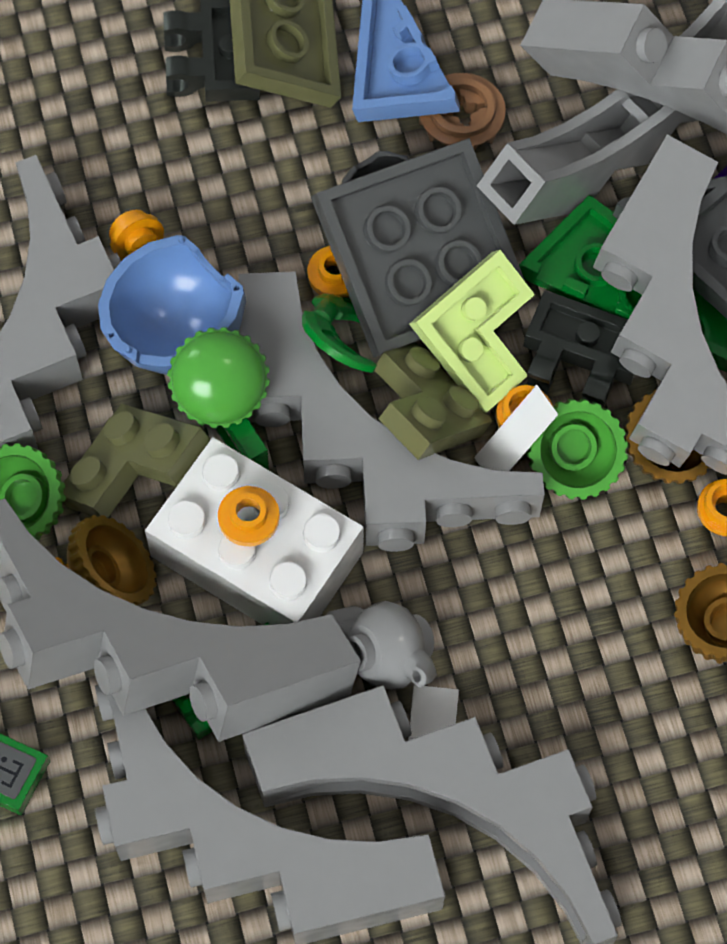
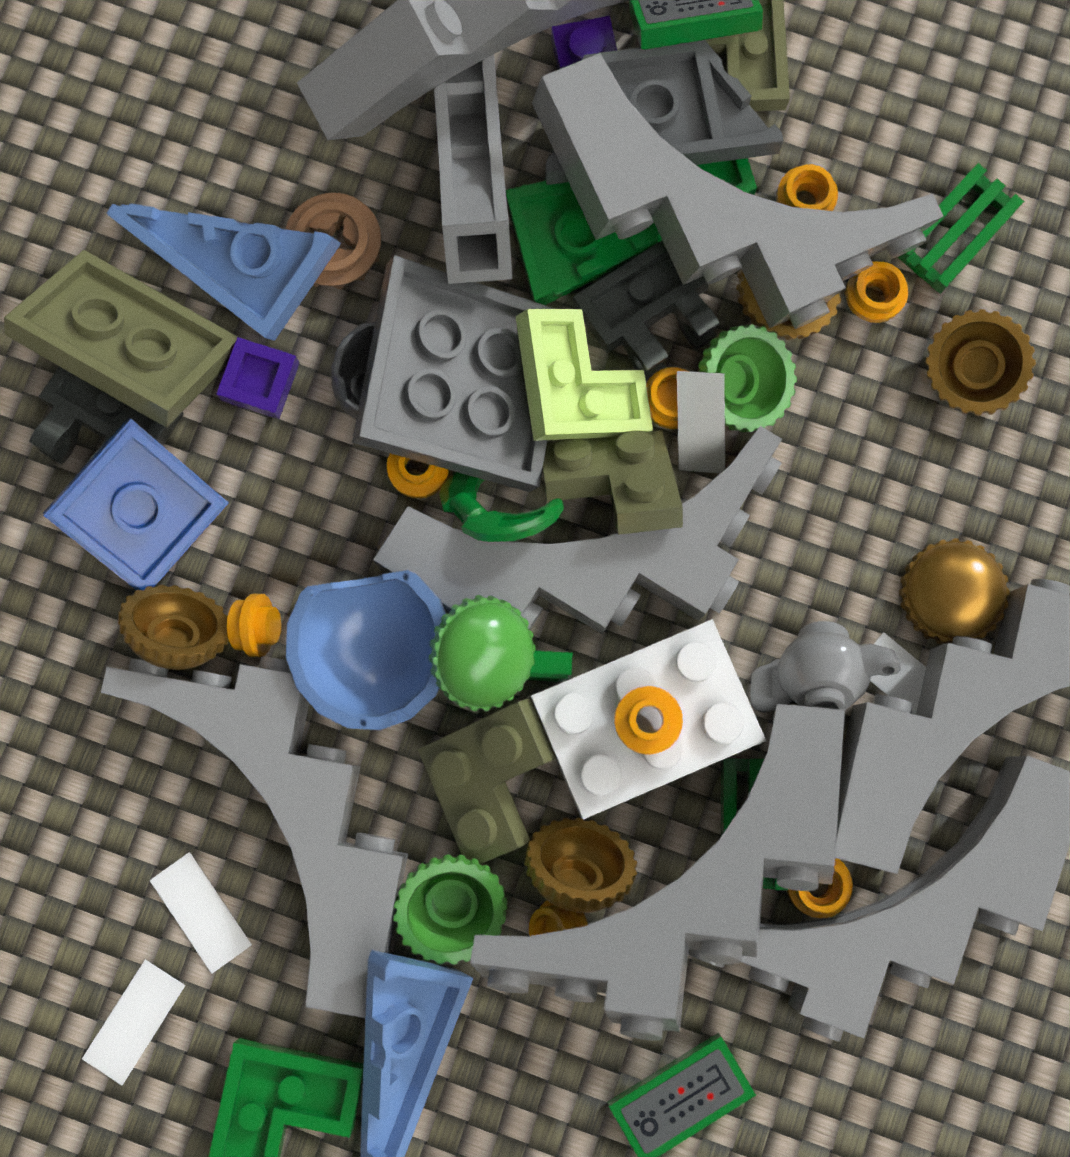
camera: 55 degrees left, 15 degrees up
none -> tile [43,418,229,590]
none -> pearl gold hat [118,585,228,670]
none -> dark purple plate [216,337,300,419]
none -> light orange plate [787,858,853,918]
none -> pearl gold hat [899,538,1010,644]

